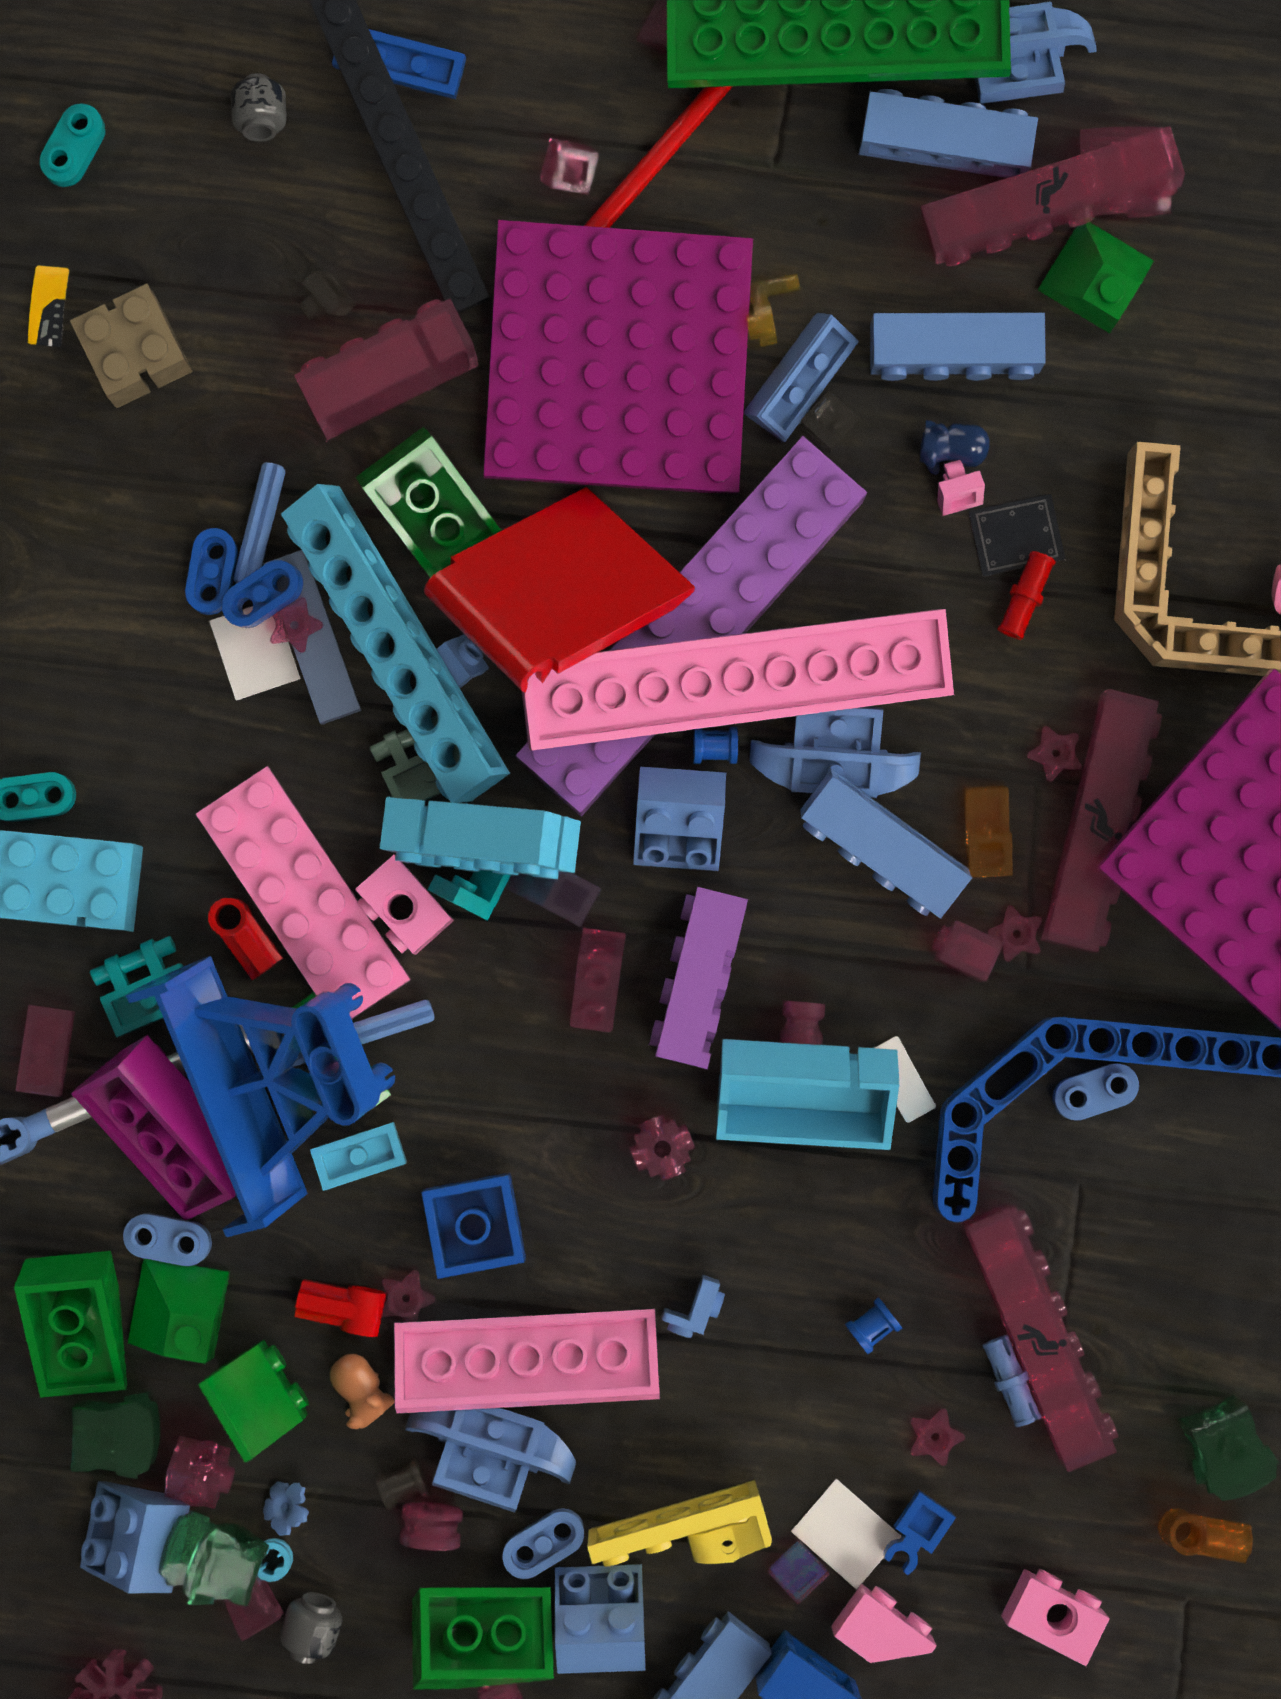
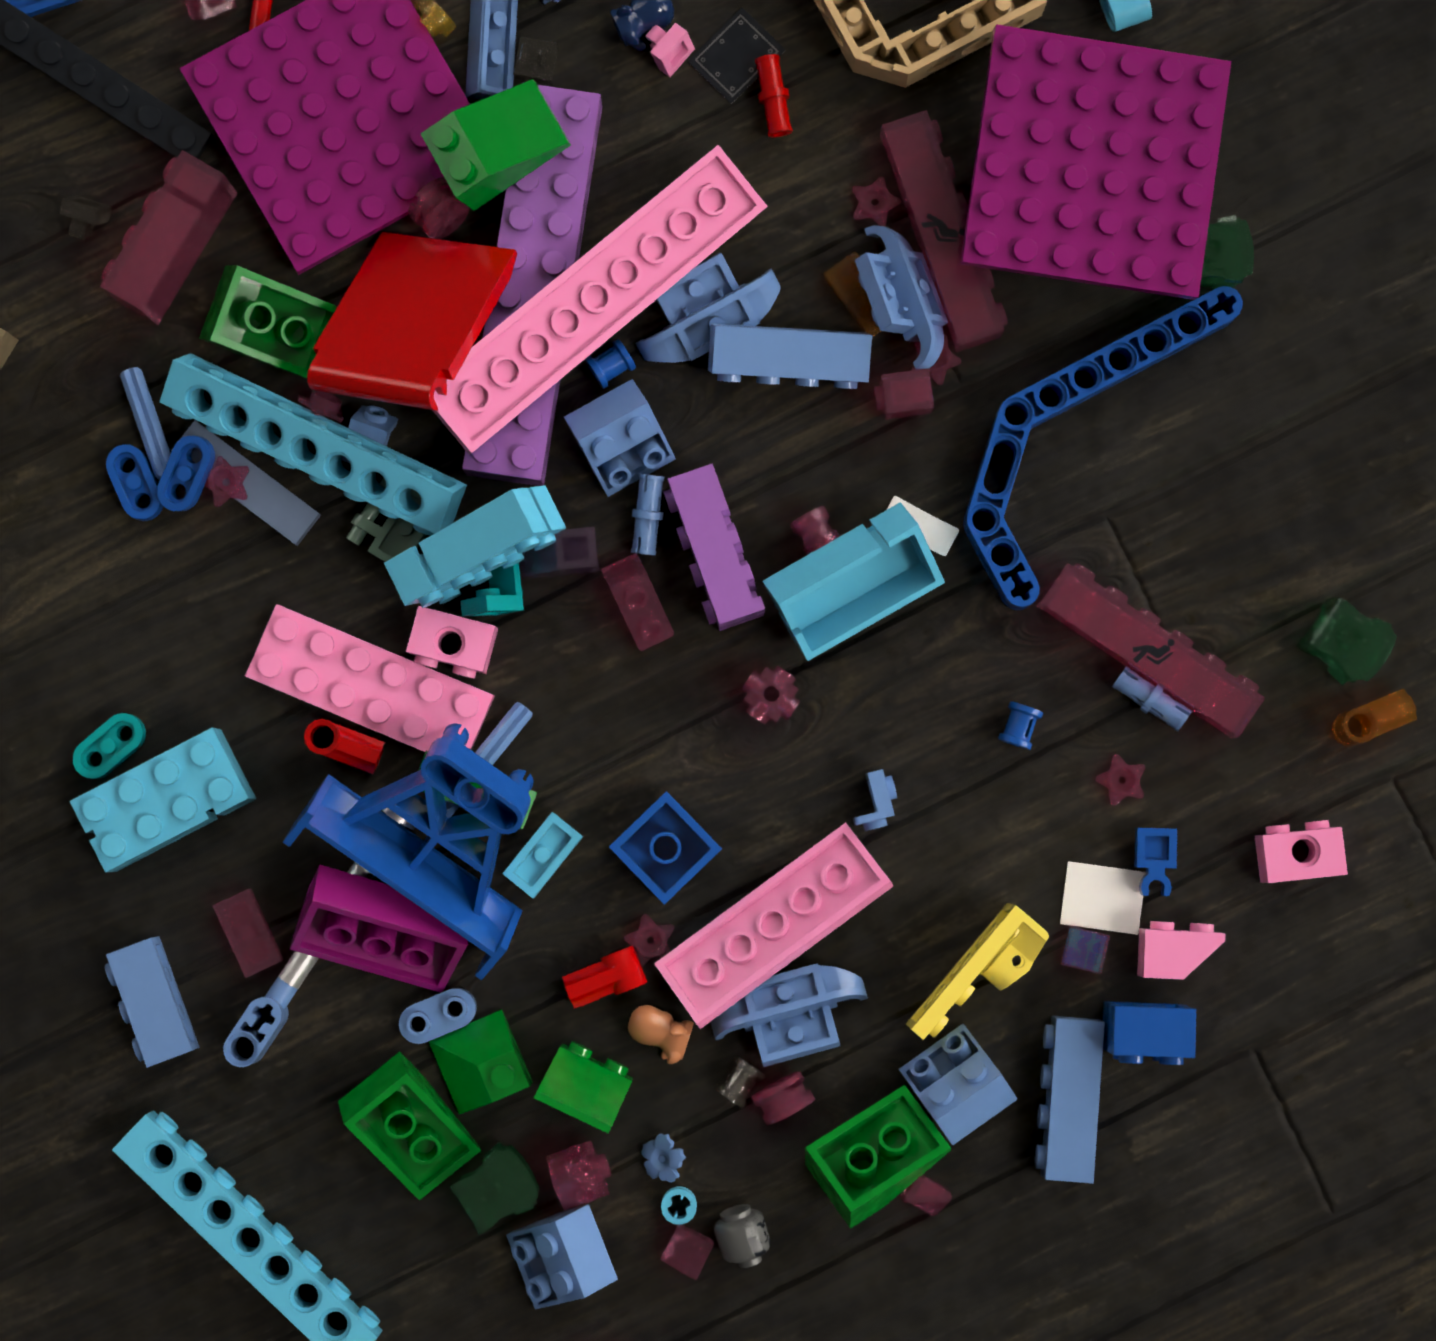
camera: 30 degrees left, 0 degrees up
teal plate [90,936,183,1037] -> none
clear green piece [159,1510,269,1606] -> none
white sticker [210,606,300,701] -> none
medium blue plate [503,1508,584,1579] -> none
medium blue plate [1052,1063,1139,1120] -> none
none -> clear pink plate [297,390,344,422]
none -> clear pink wheel [408,177,470,239]
none -> green slope [421,79,571,211]
none -> medium blue pin [631,474,665,555]
none -> medium blue plate [855,225,948,371]

